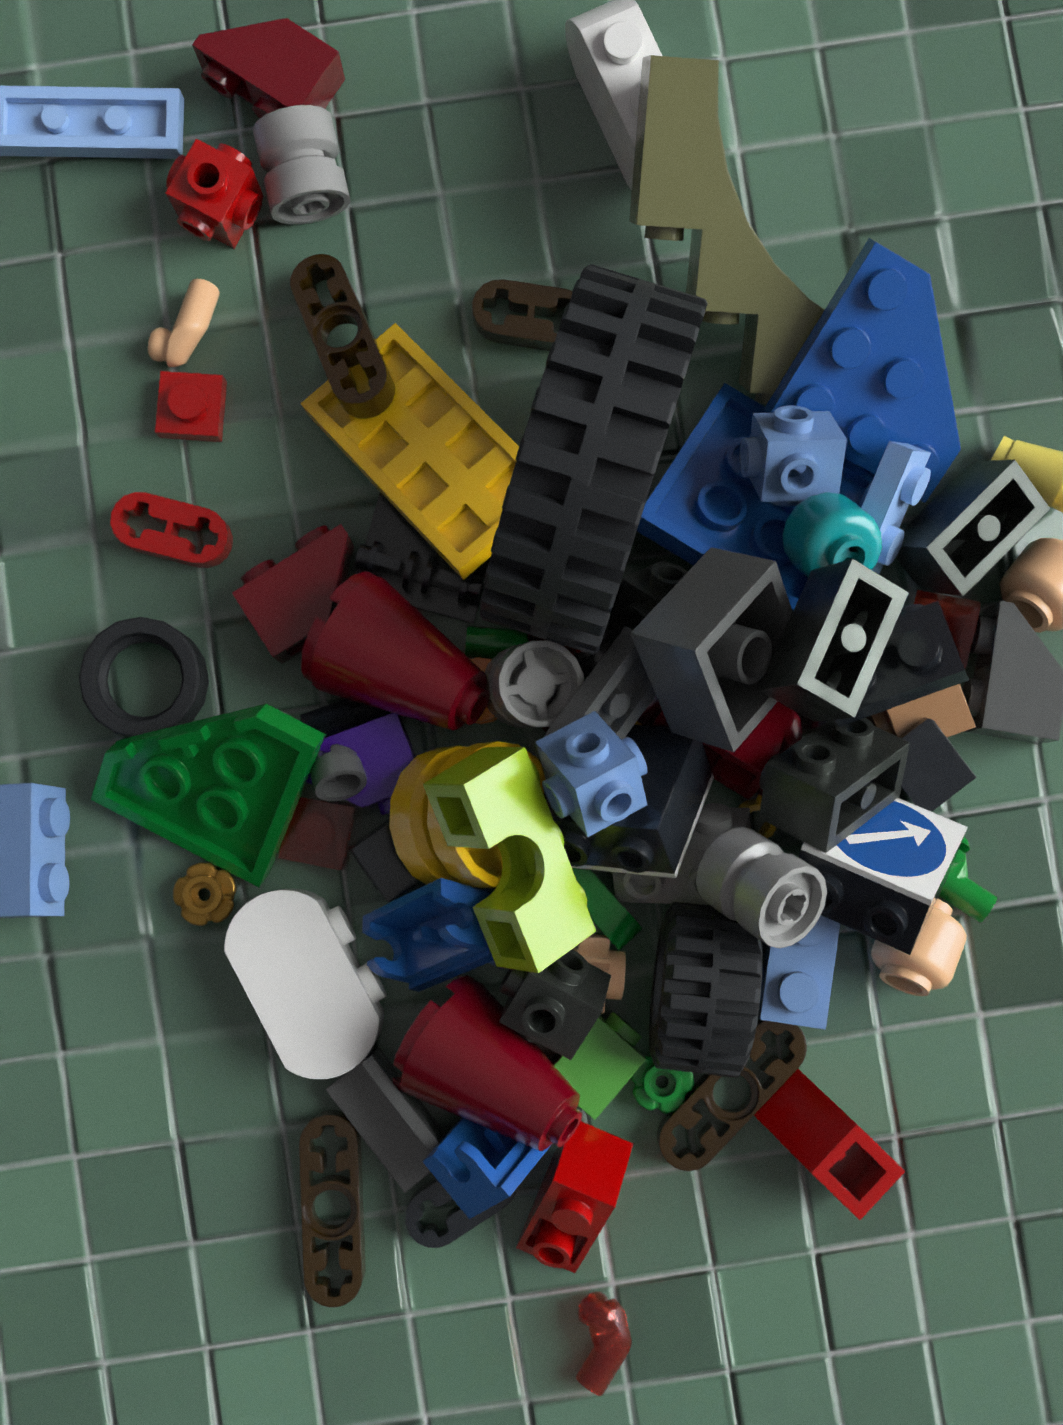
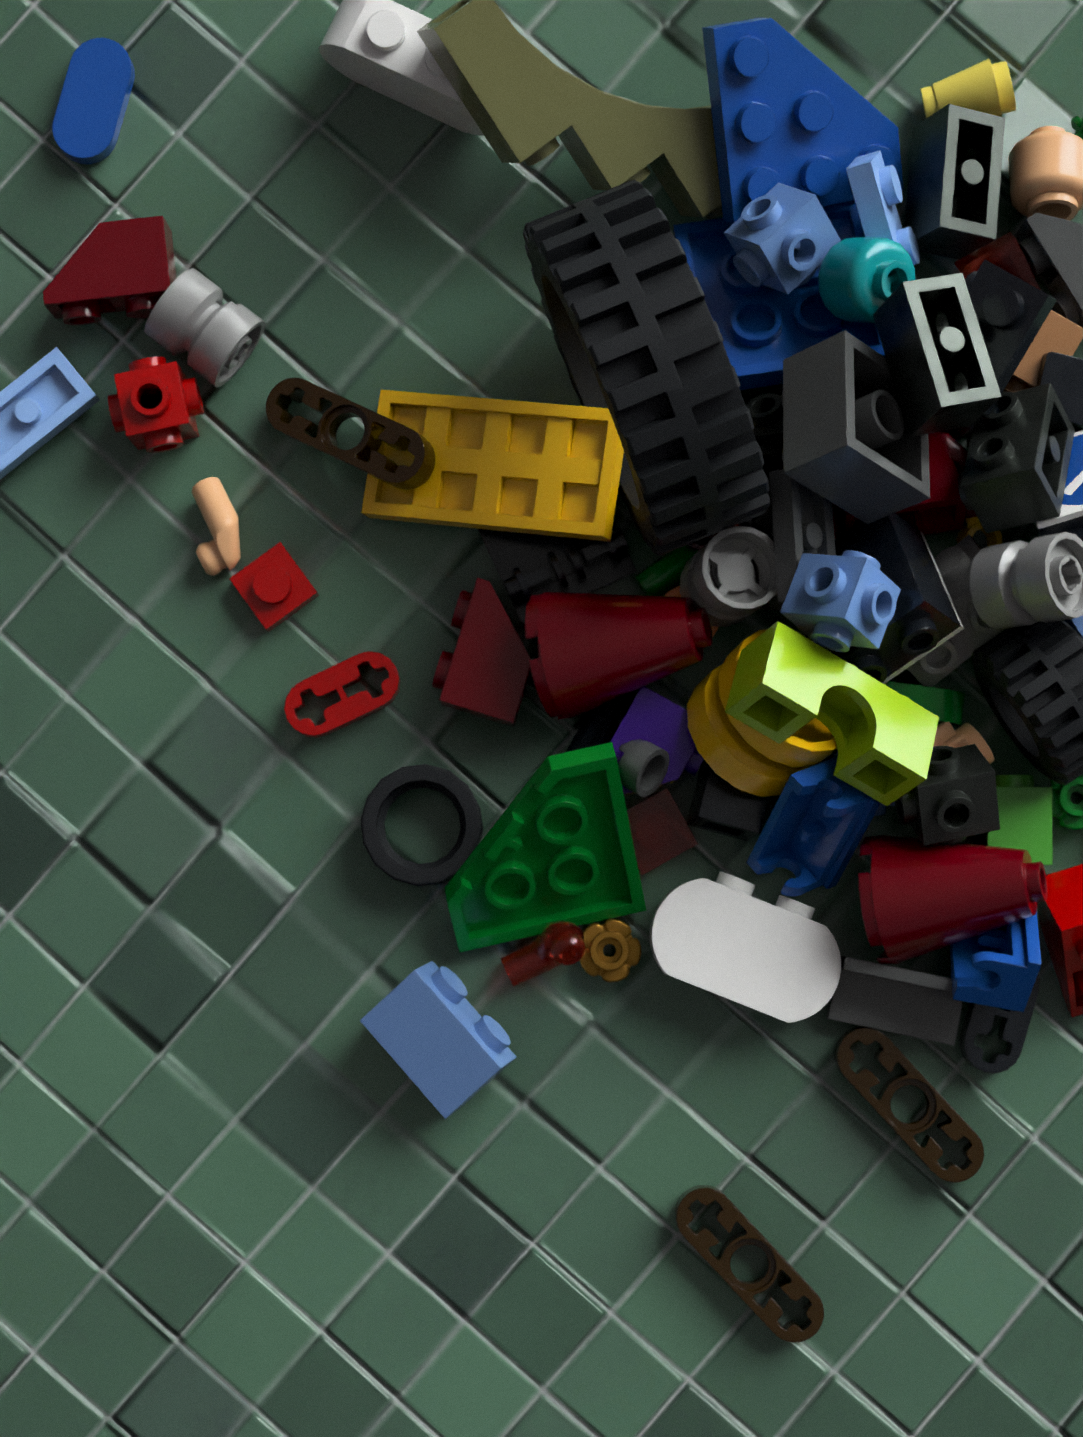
camera: 35 degrees left, 0 degrees up
dark brown beam [472,279,572,351] -> none
none -> clear red arm [500,921,586,987]
none -> dark brown beam [675,1185,824,1342]

